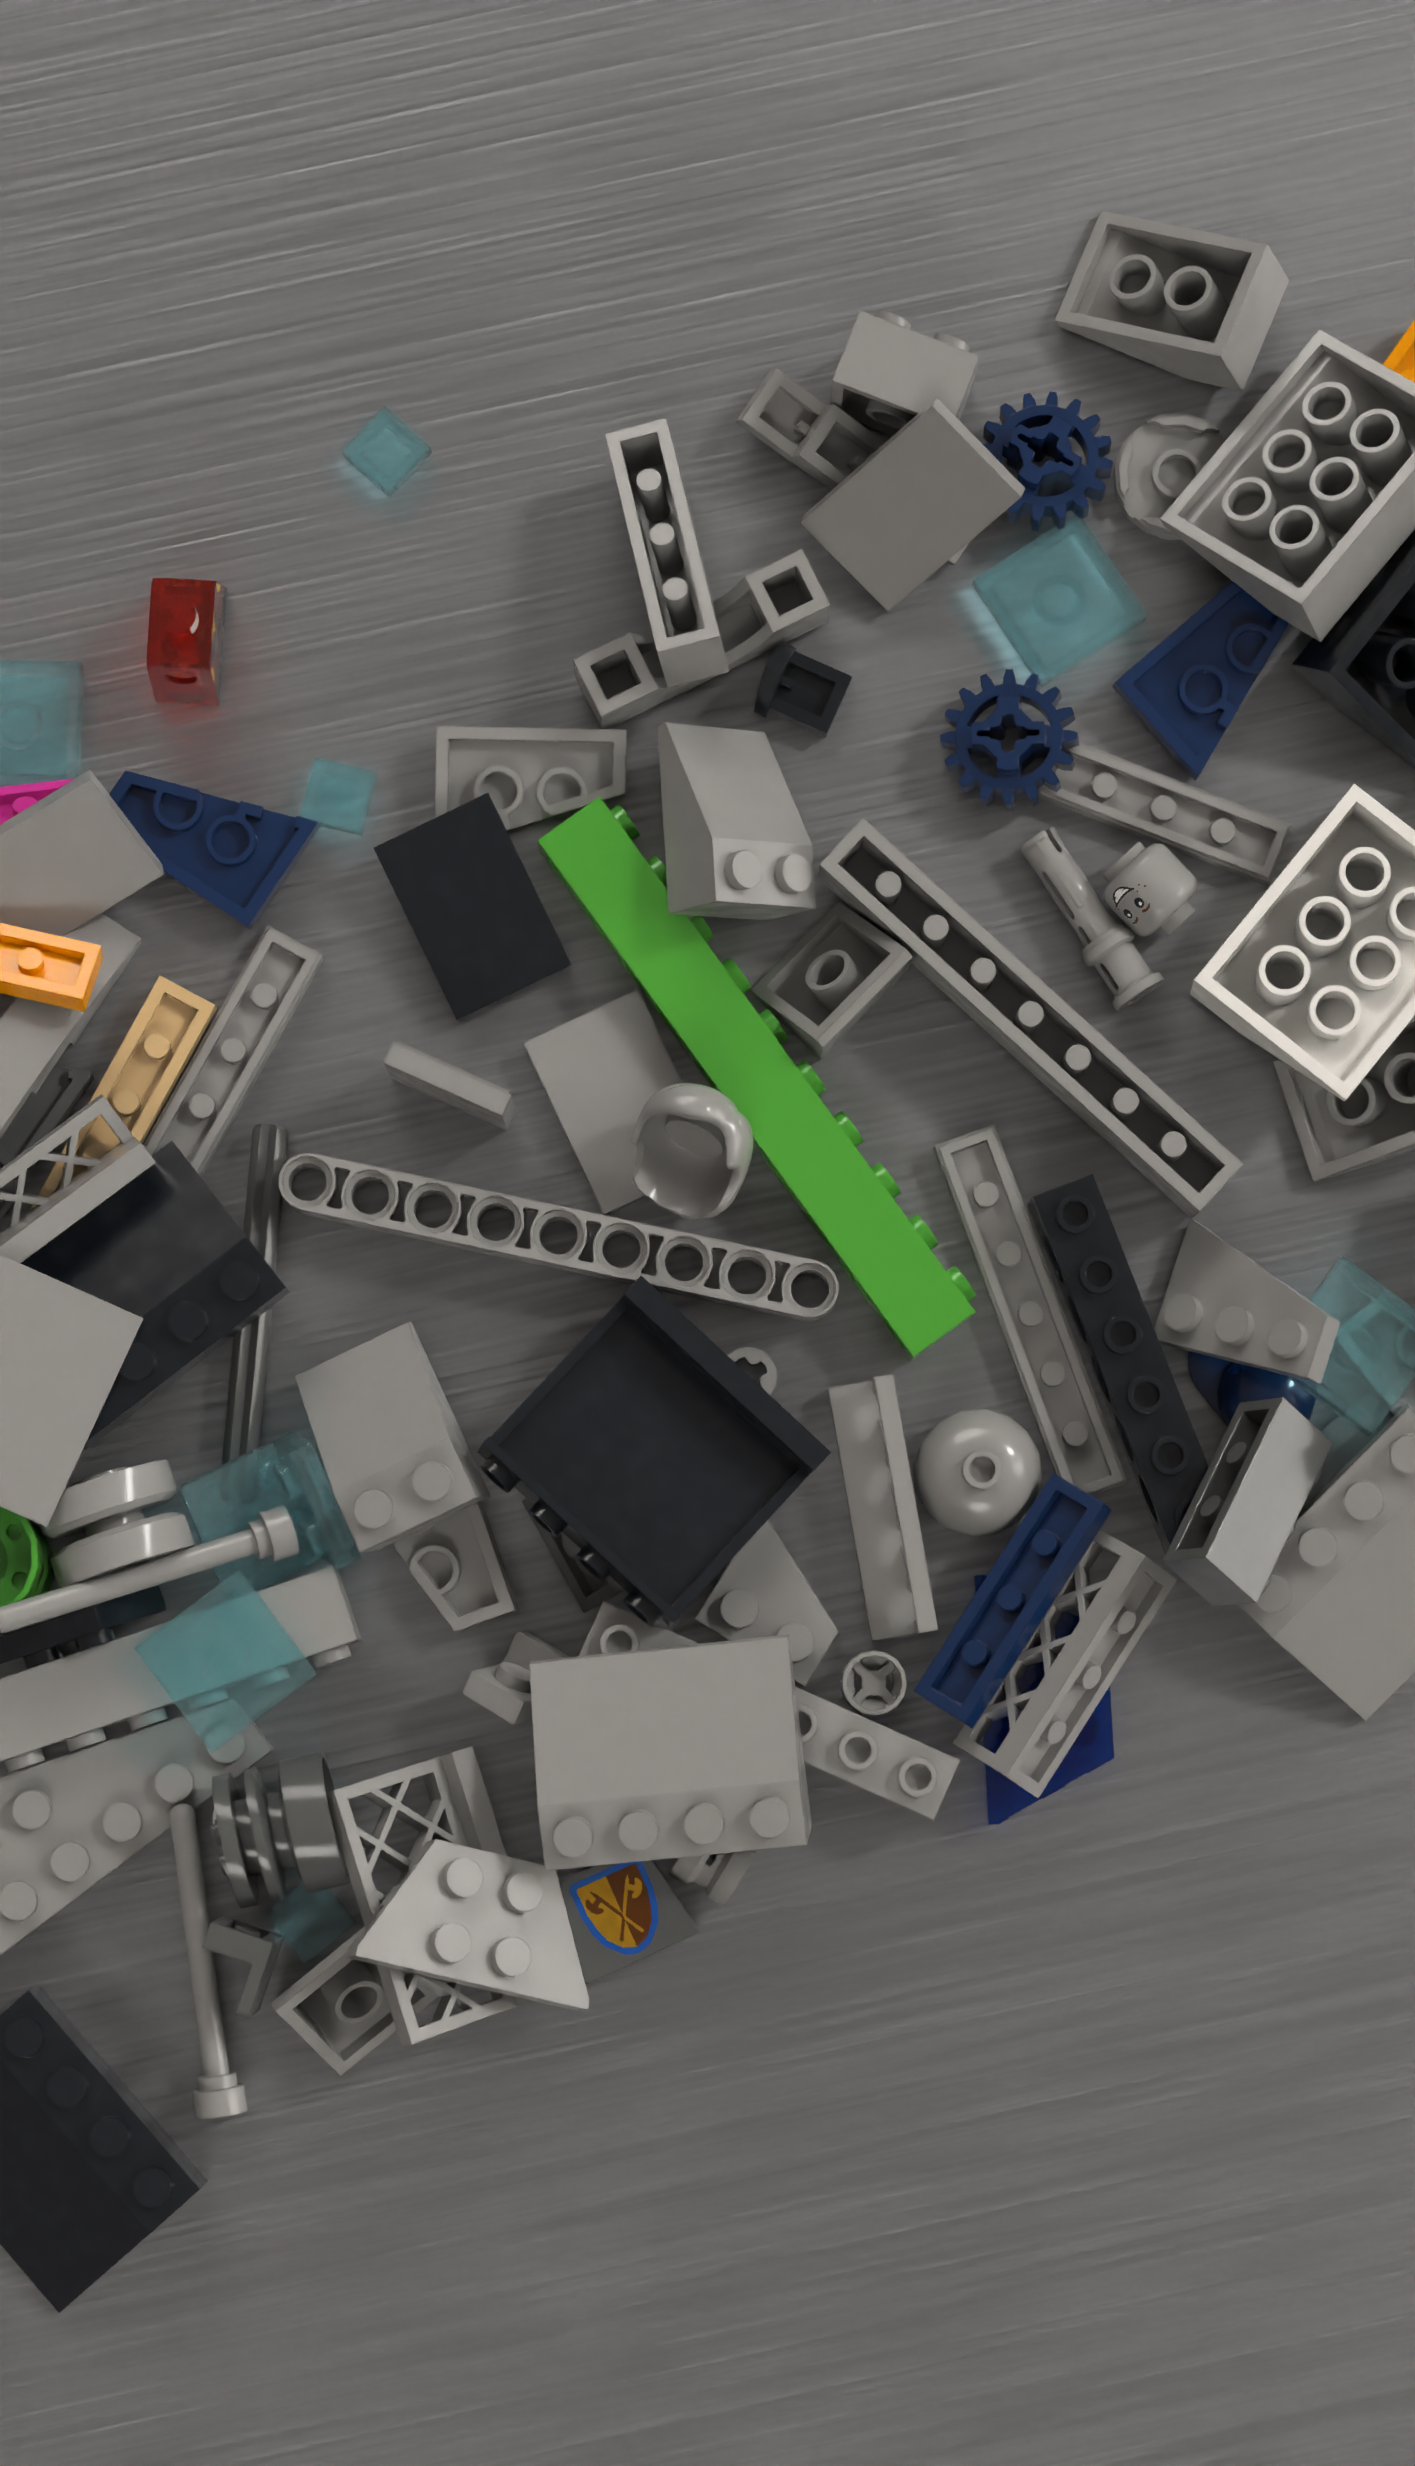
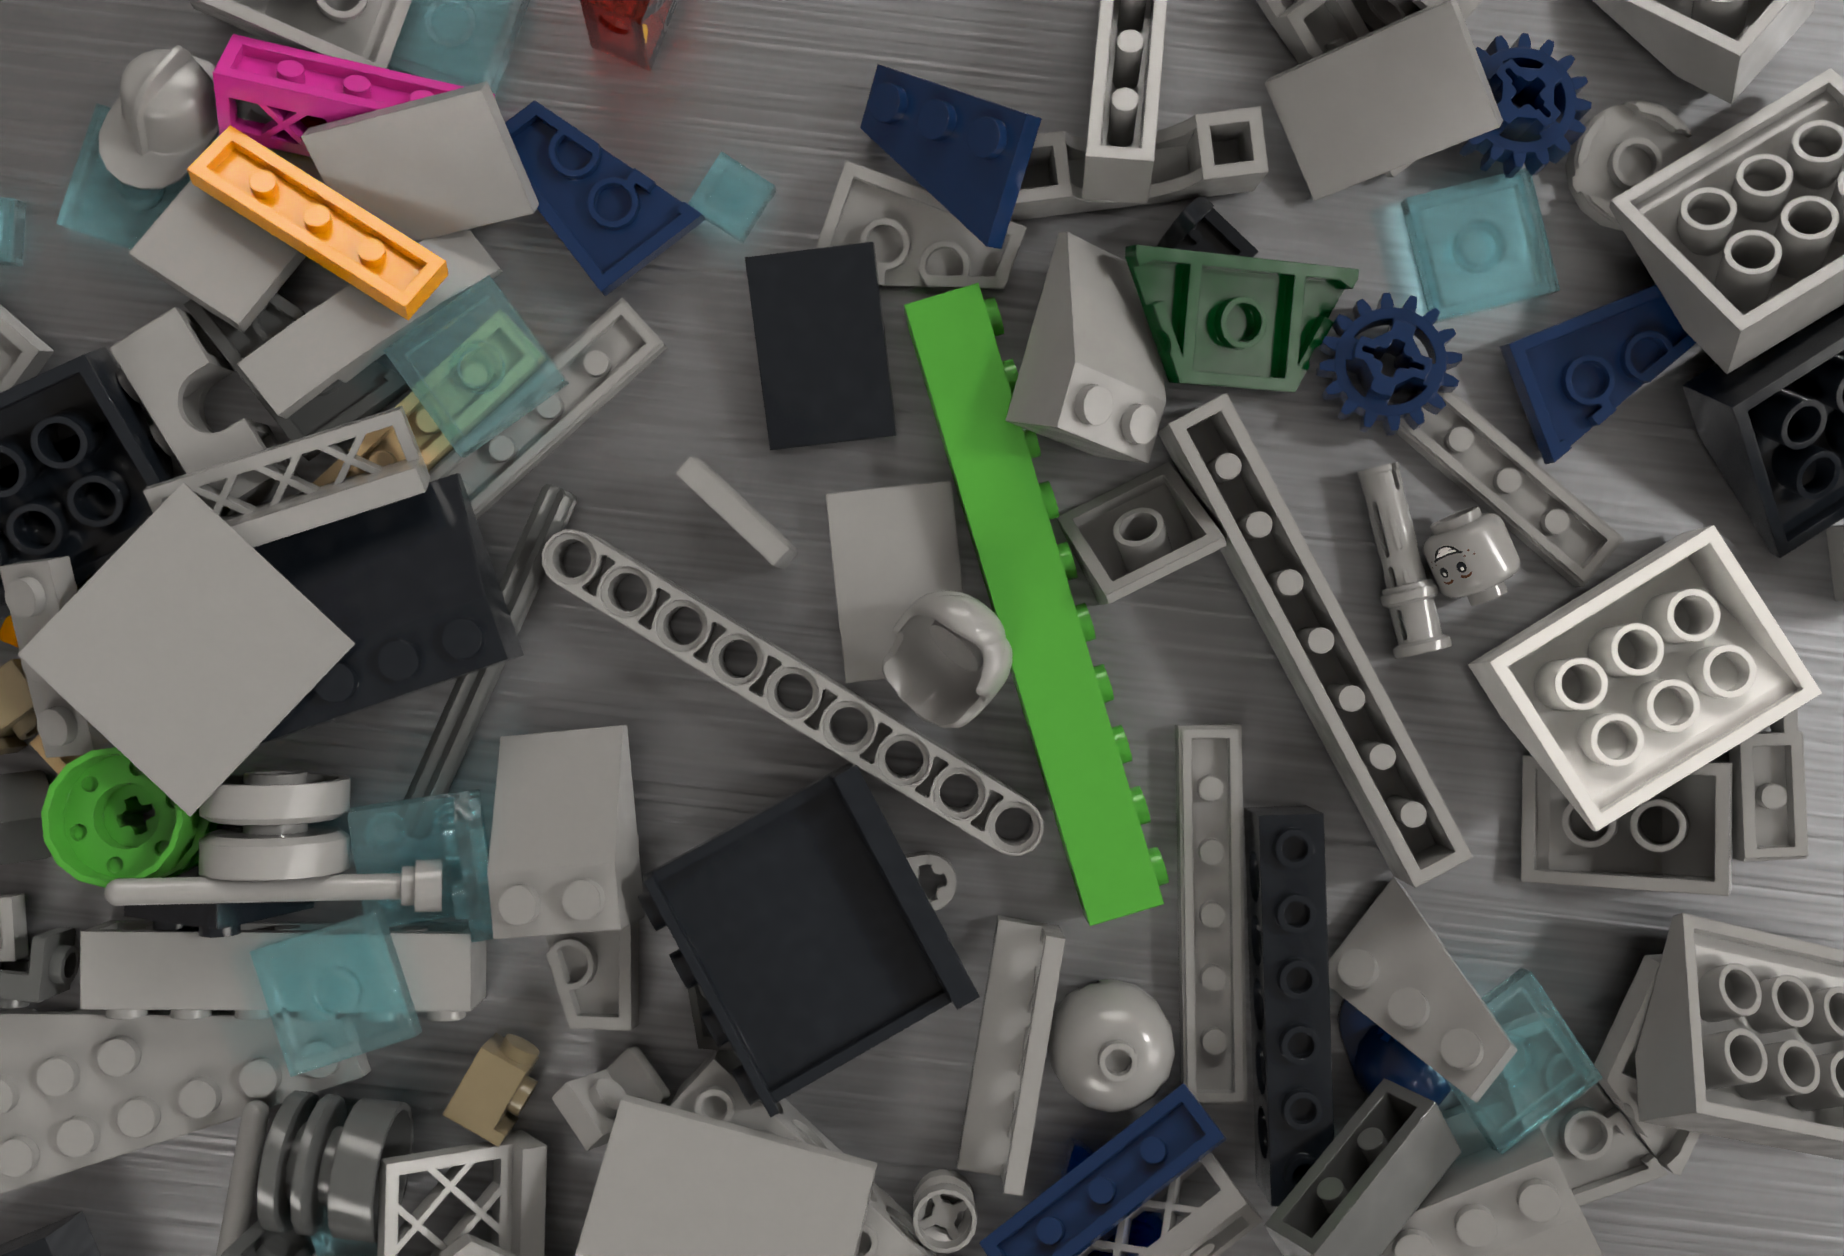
camera: 20 degrees right, 5 degrees up
light grey wing [695,1519,839,1687] -> none
none -> clear light blue tile [383,275,569,458]
none -> dark tan brick [442,1033,540,1147]
none -> dark blue wing [860,64,1042,249]
none -> dark green wing [1125,245,1359,392]

